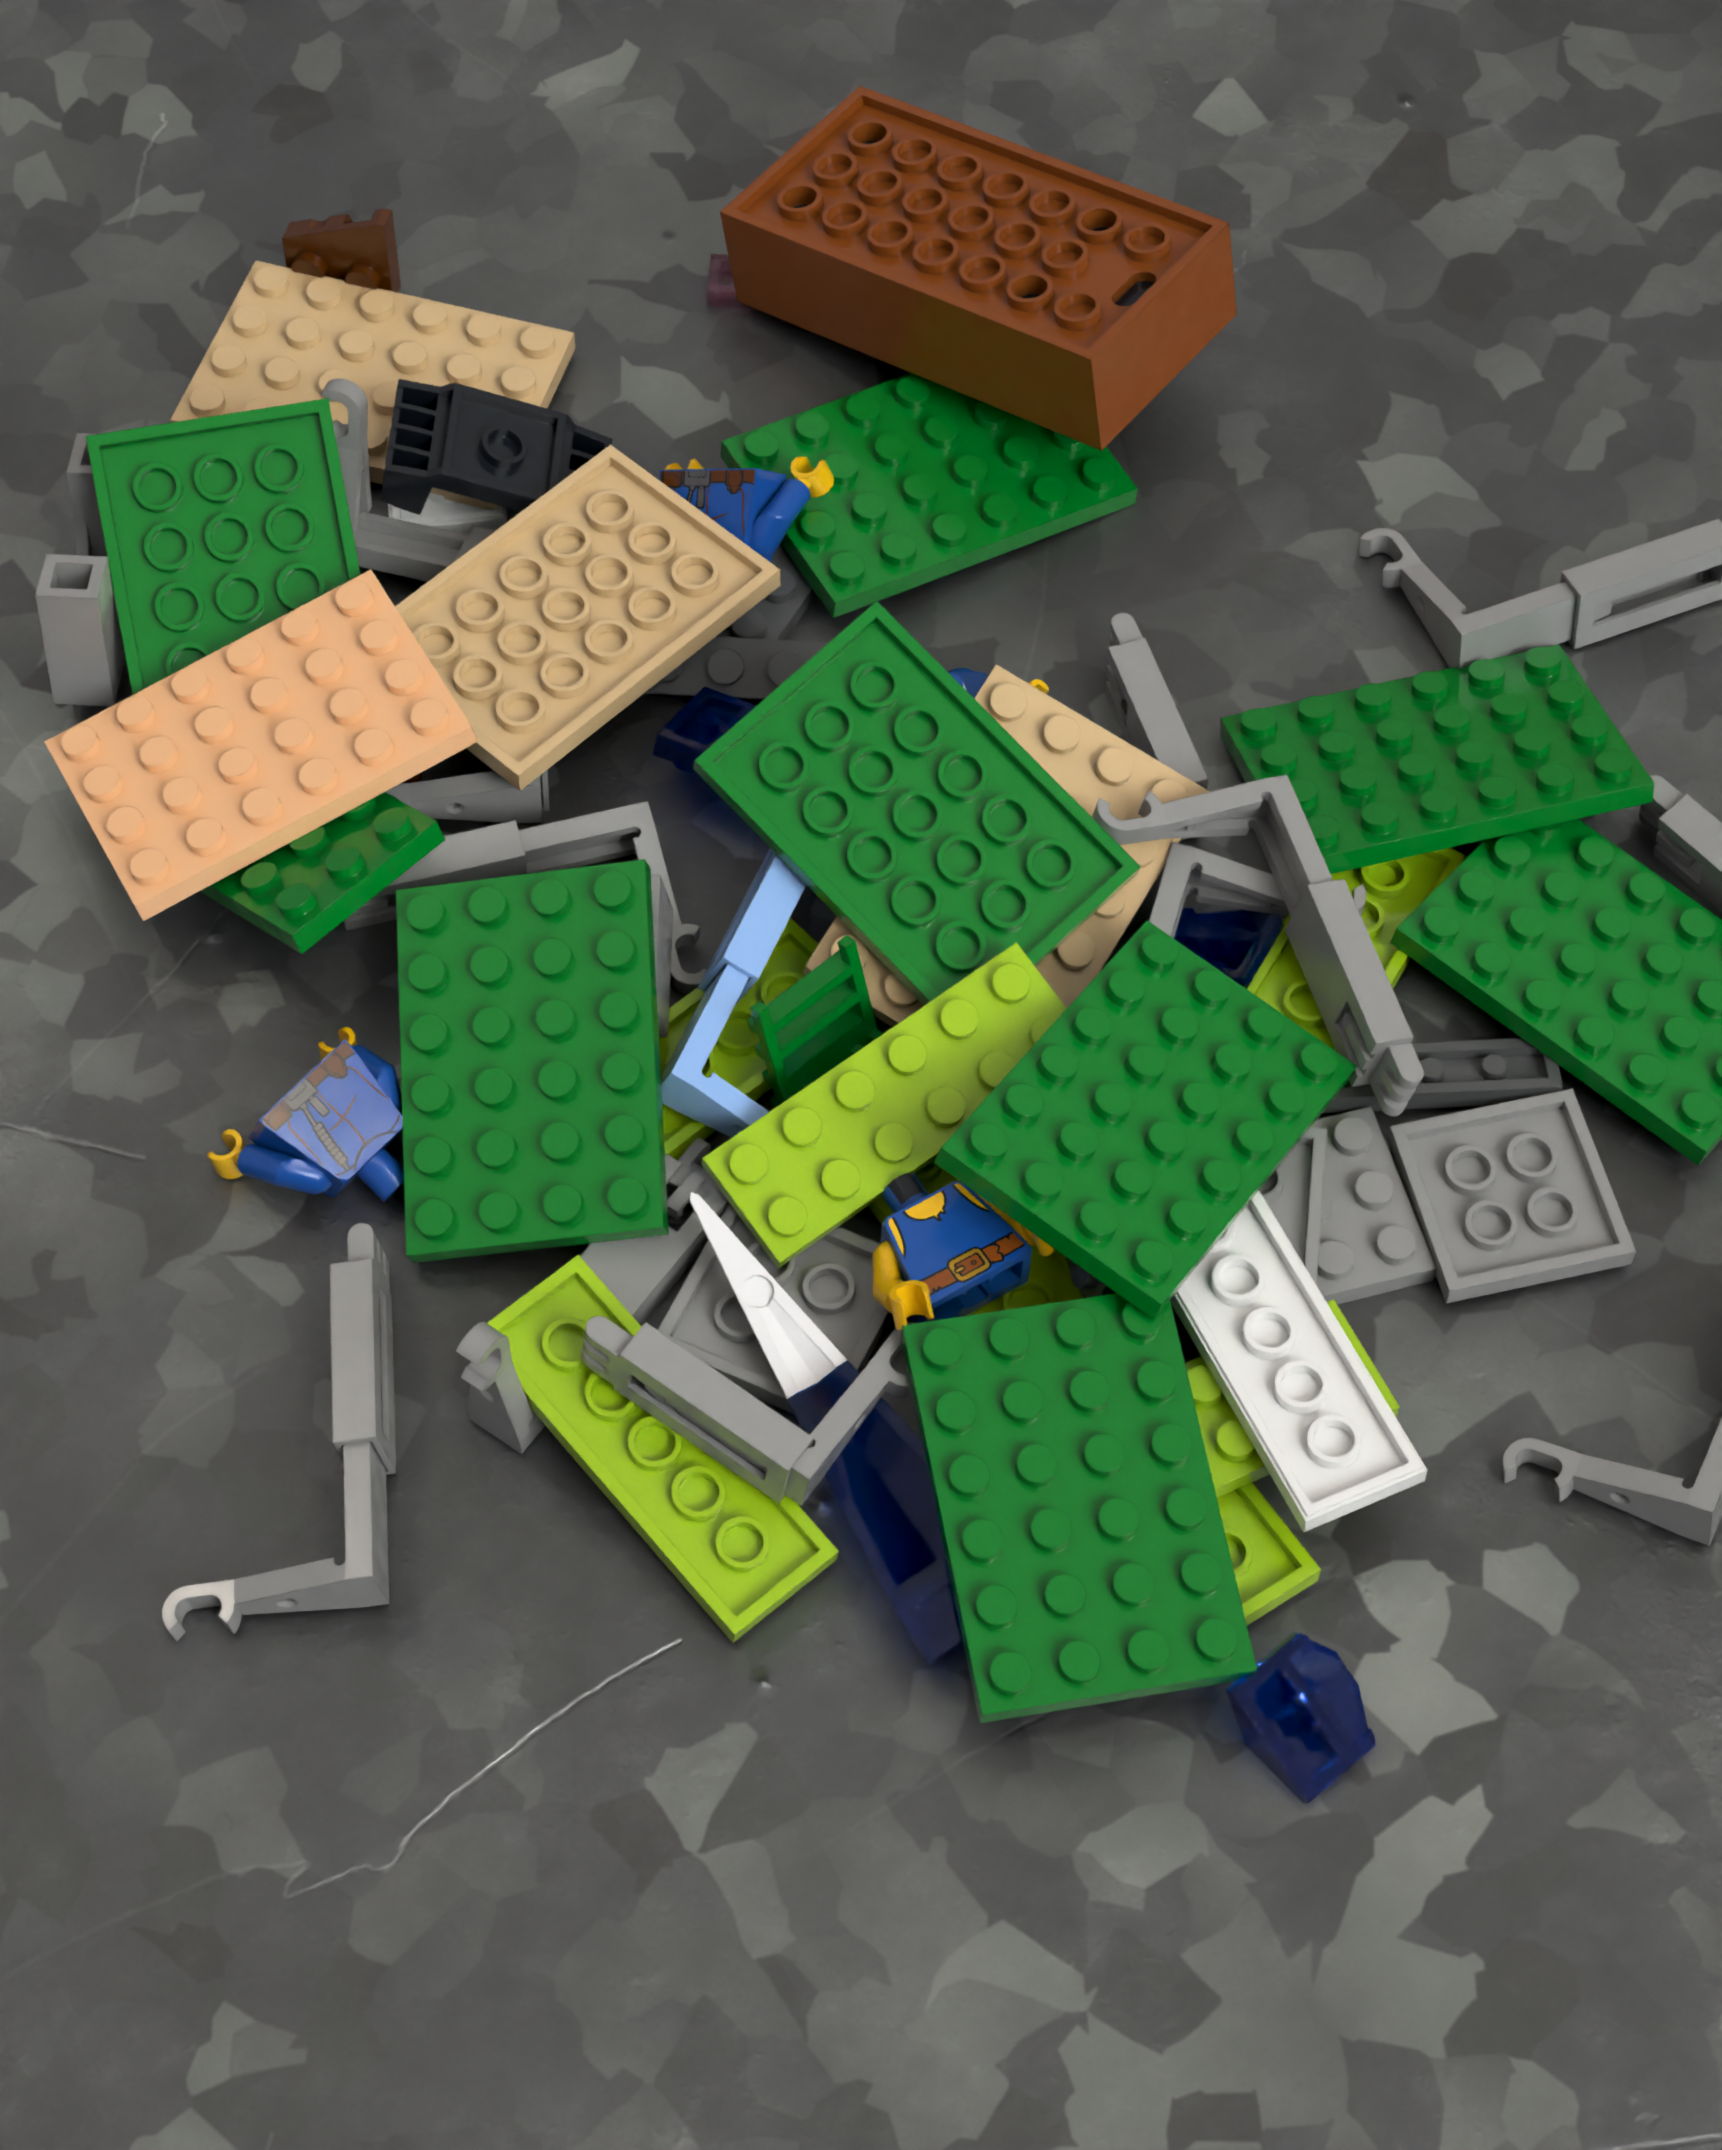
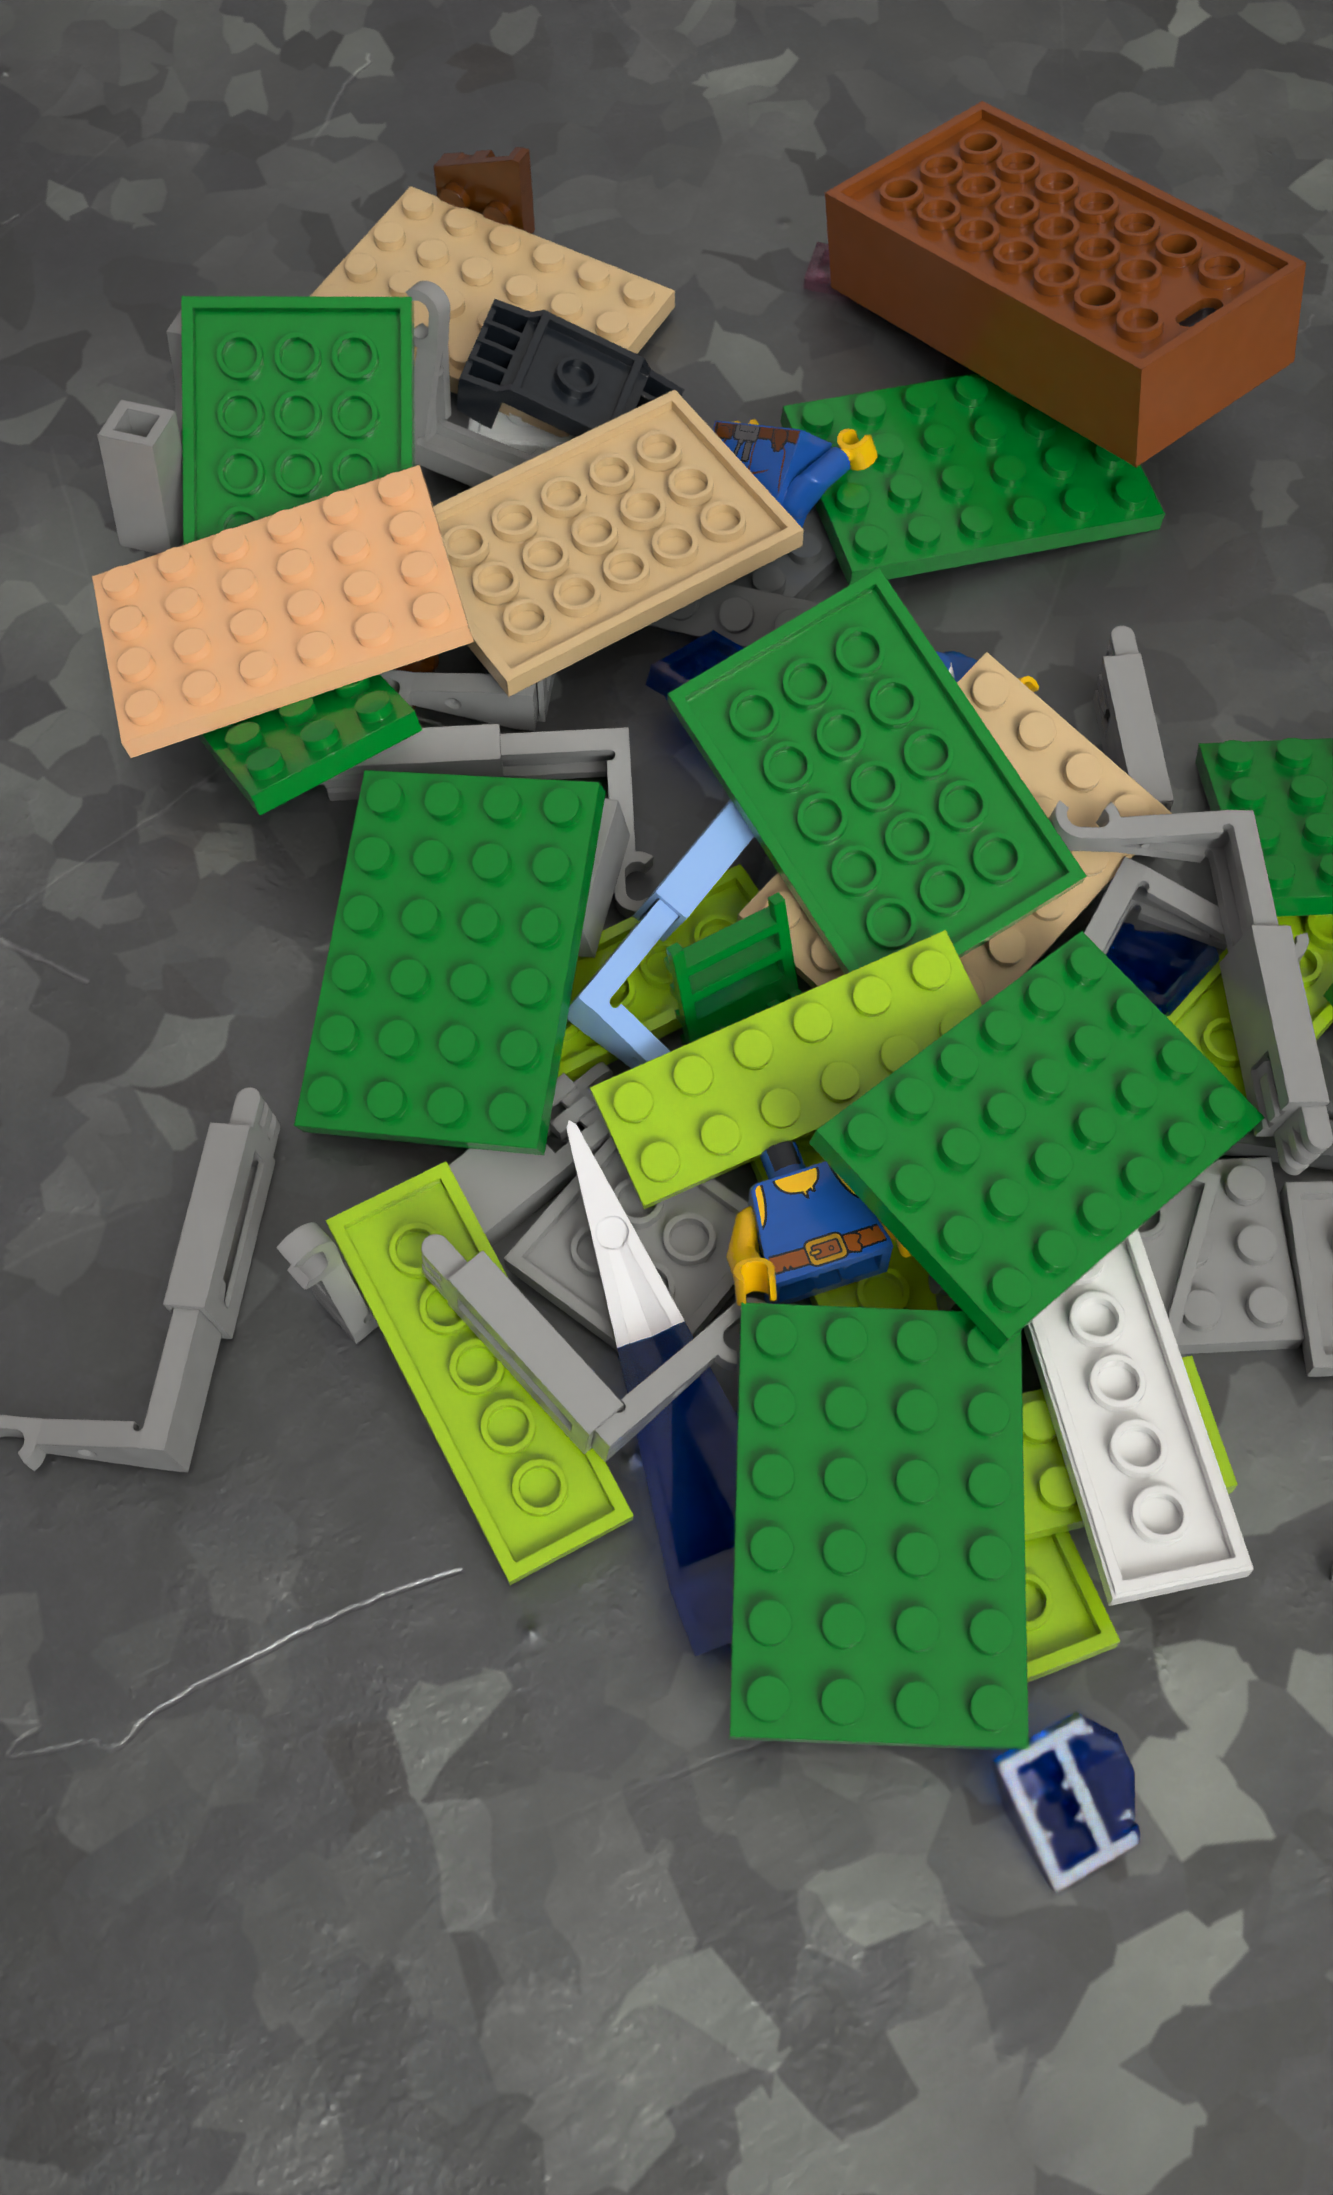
camera: 15 degrees right, 5 degrees up
torso [207,1027,404,1202] -> none

